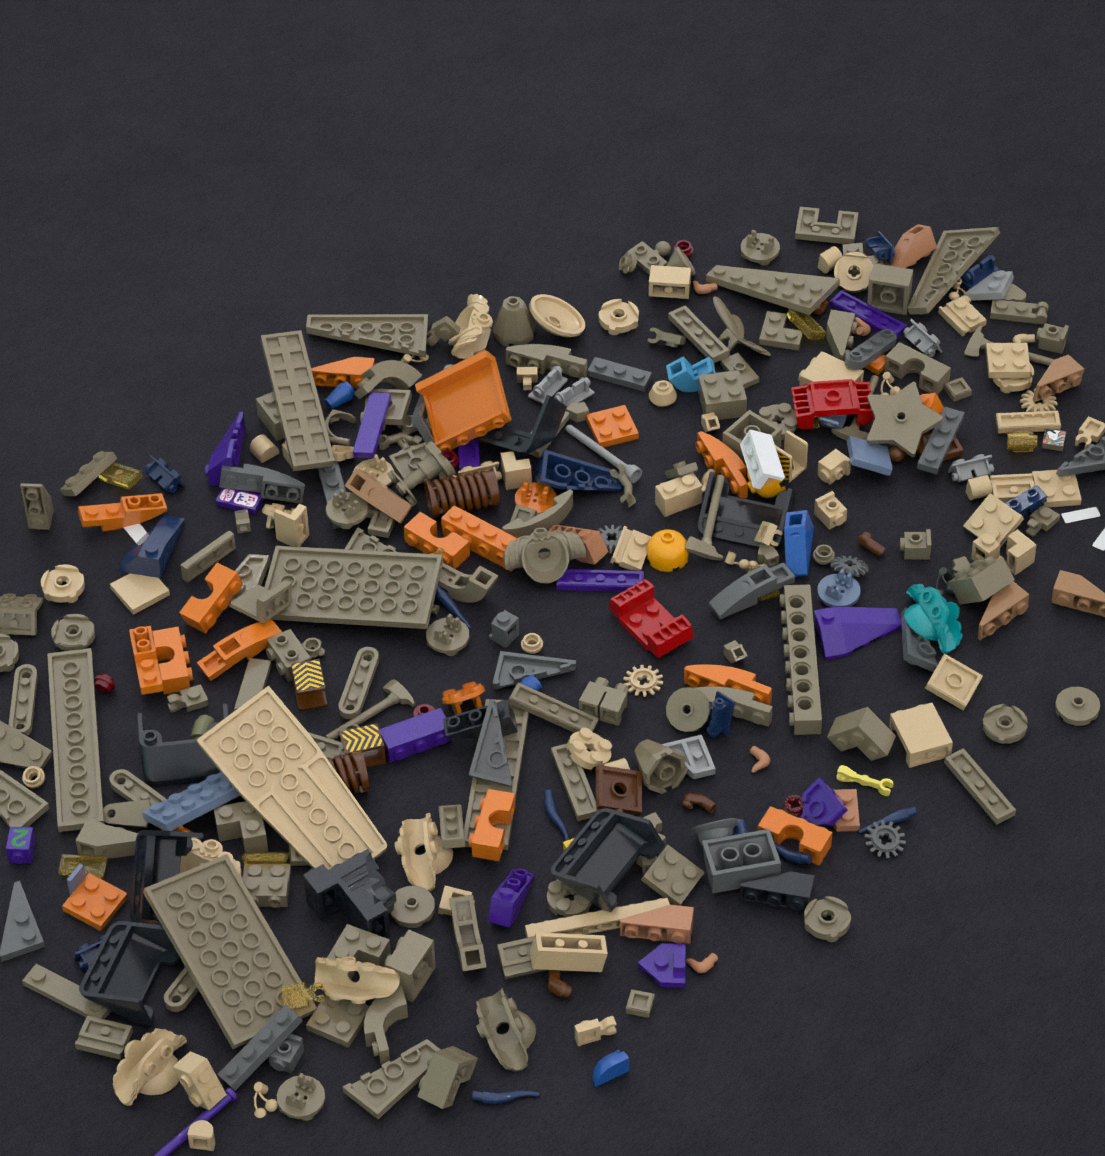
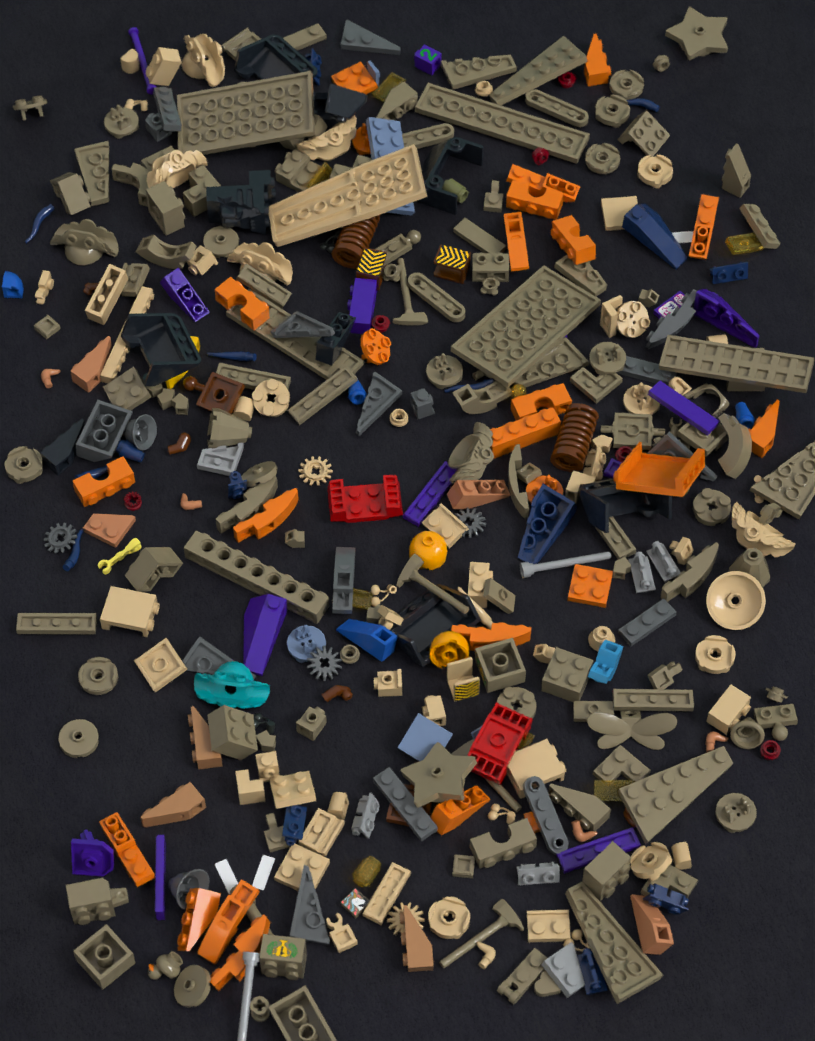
camera: 120 degrees right, 10 degrees up
dark tan piece [103,799,151,828] -> none
dark tan tile [181,531,236,583] -> none
dark tan bracket [230,580,292,623] -> none
clear yellow plate [281,982,325,1010] -> none
medium nougat slope [345,468,412,523] -> none
dark tan piece [387,441,456,507] -> none
dark tan hips [579,677,628,726] -> none
dark tan arm [610,463,636,508] -> none
dark purple plate [638,943,686,988] -> none
white panel [740,430,785,489] -> none
dark tan plate [795,207,859,244] -> none
dark purple plate [800,777,848,826] -> none
tan plate [986,343,1031,378] -> none
dark tan brick [1036,323,1069,354] -> none

